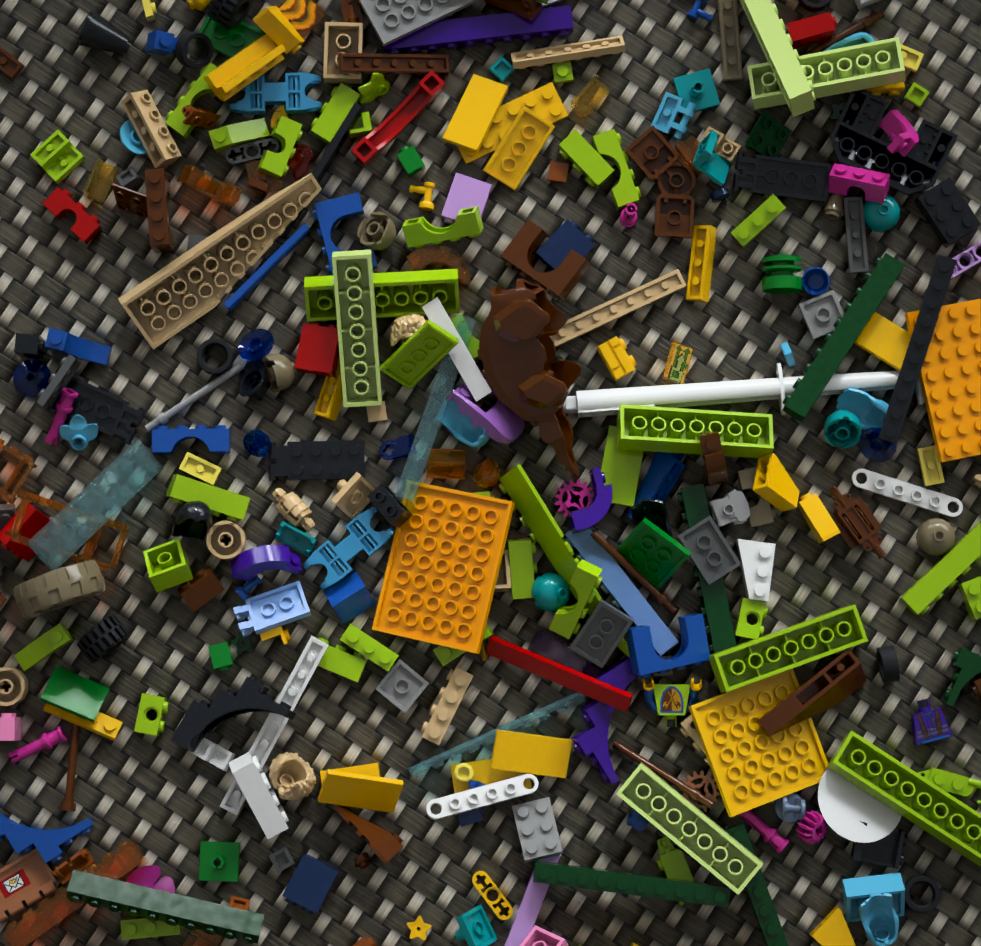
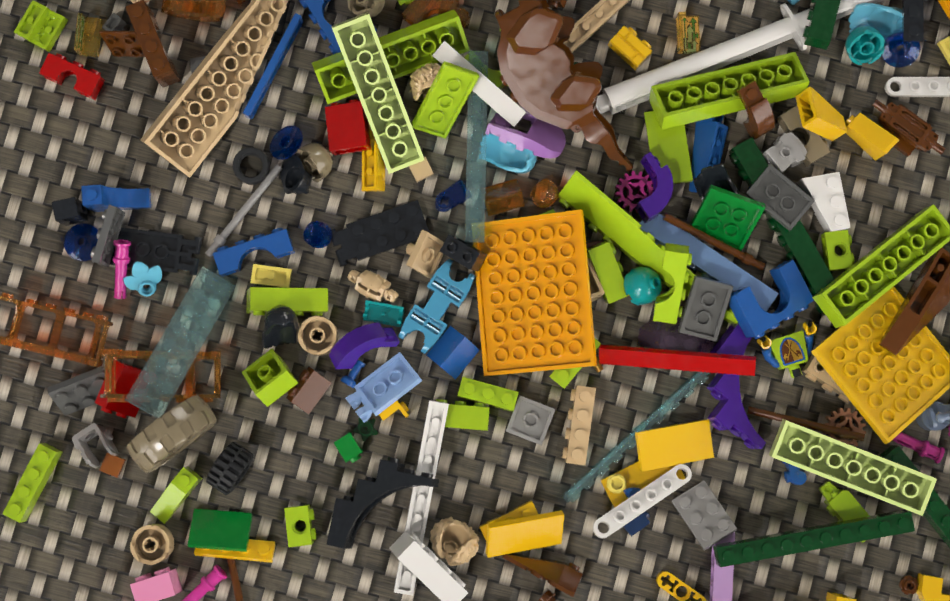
camera: 20 degrees left, 0 degrees up
white slope [190,738,236,772] -> none

